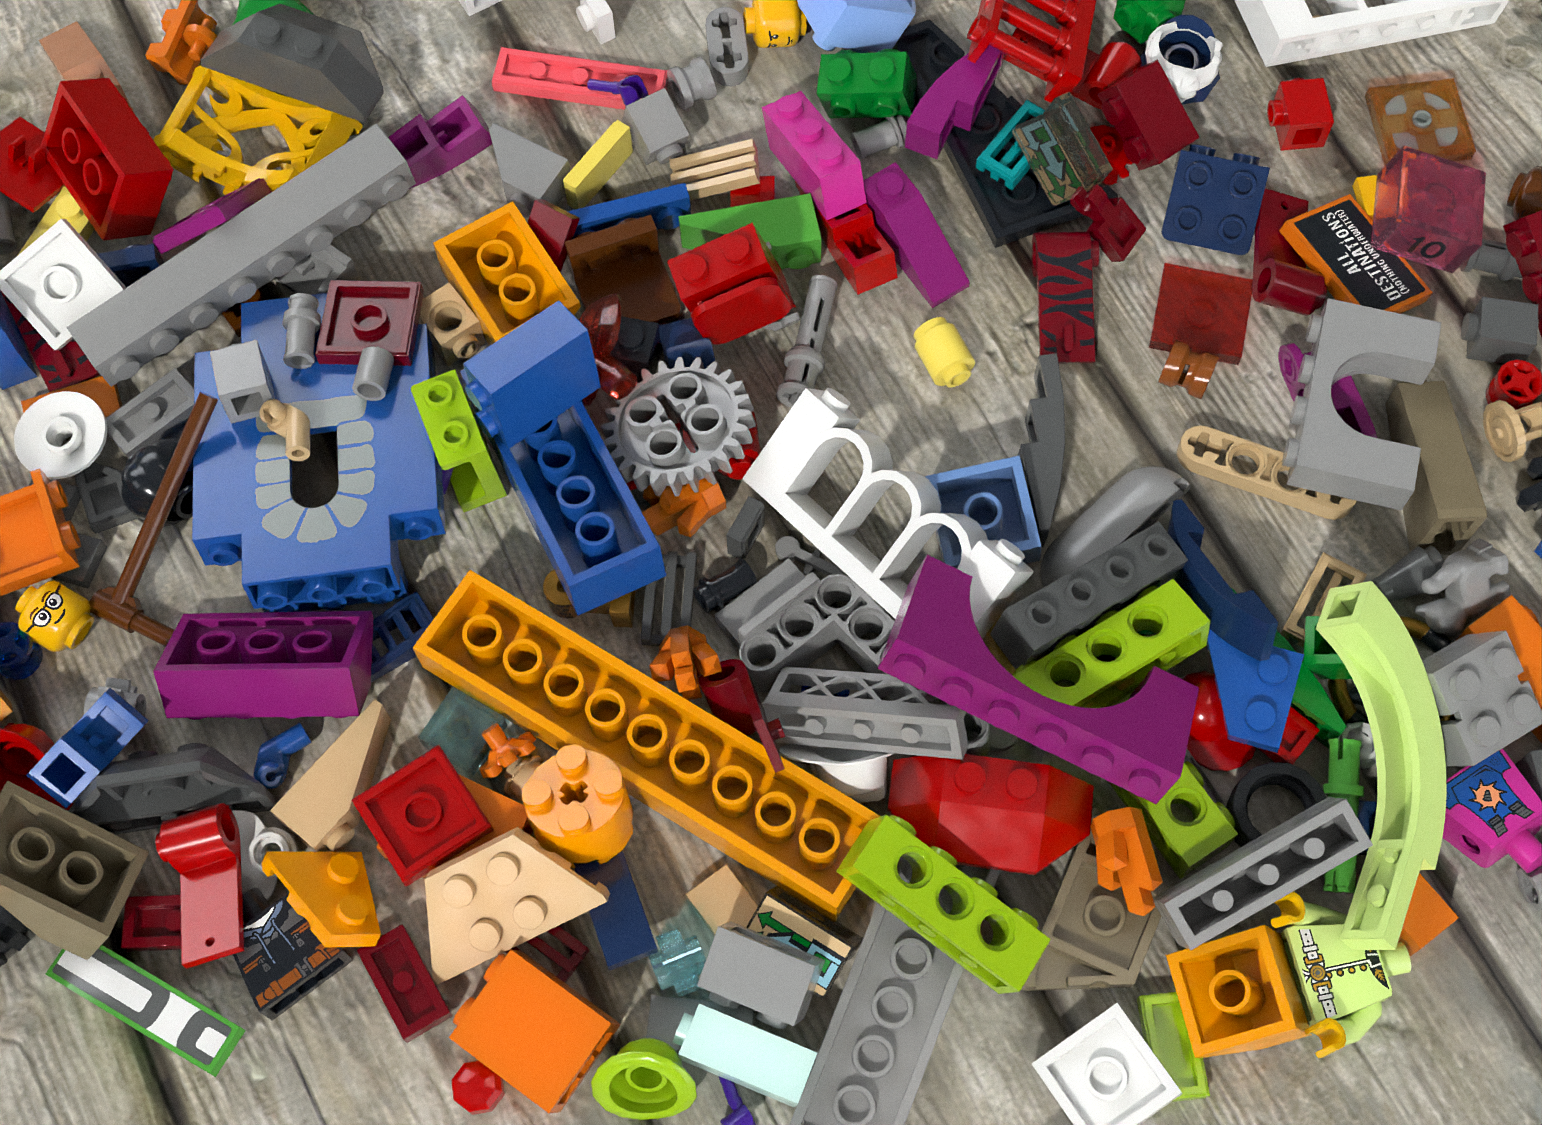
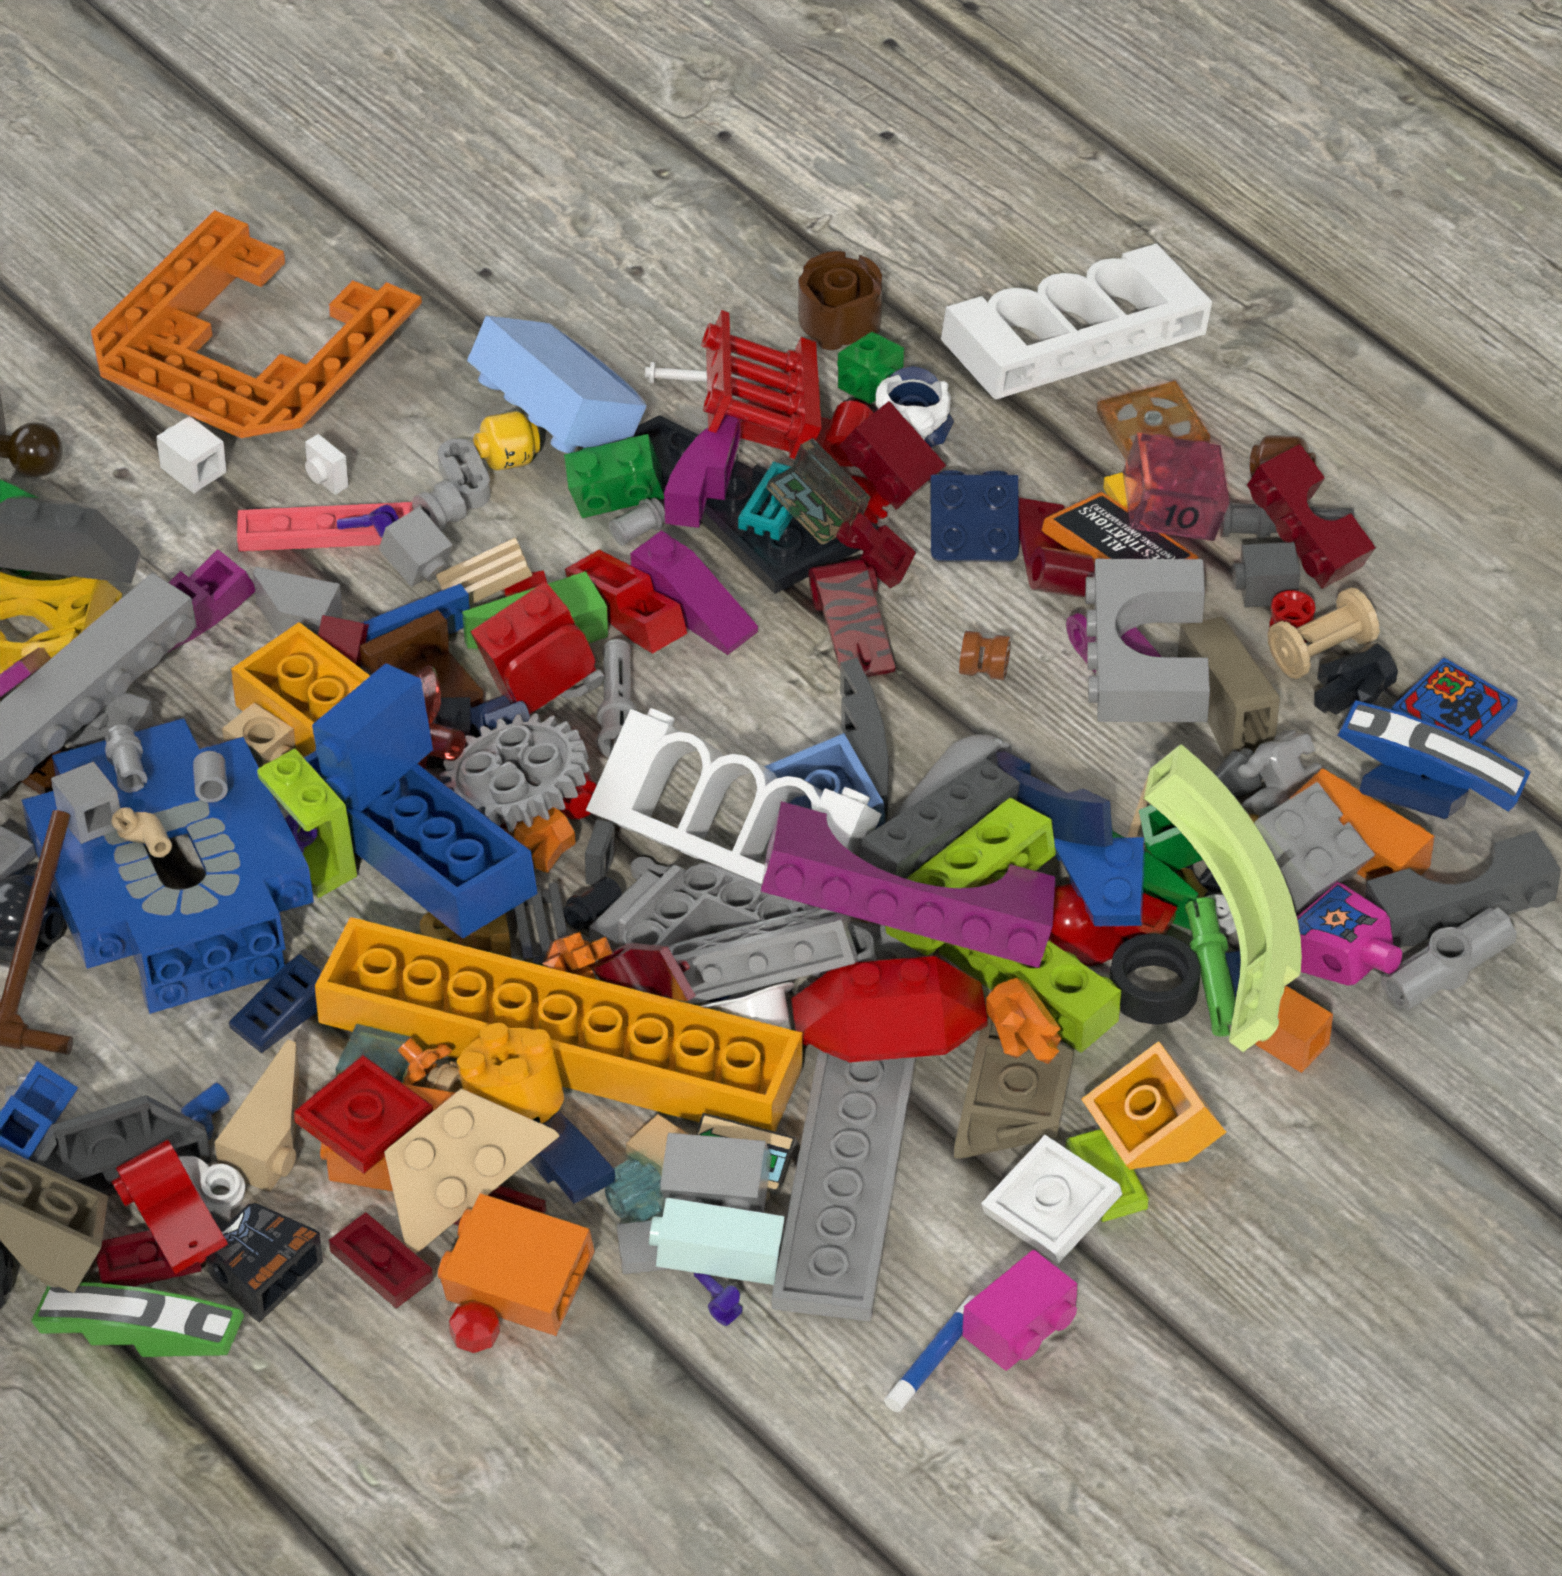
camera: 15 degrees left, 20 degrees down
magenta slope [153,611,373,720] -> none
light orange wing [261,851,381,947] -> none
tile [315,280,424,366] -> none
light yellow tile [563,120,633,209] -> none
lime hat [591,1038,697,1120] -> none
dark pink brick [761,91,867,220] -> none
lime brick [836,815,1051,994] -> none
light yellow brick [914,317,975,388] -> none
clear red tile [1148,263,1253,365] -> none
light grey brick [1153,797,1373,950] -> none
tan beam [1177,425,1357,520] -> none
red brick [1267,78,1334,151] -> none
yellowish green torso [1270,892,1411,1058] -> none

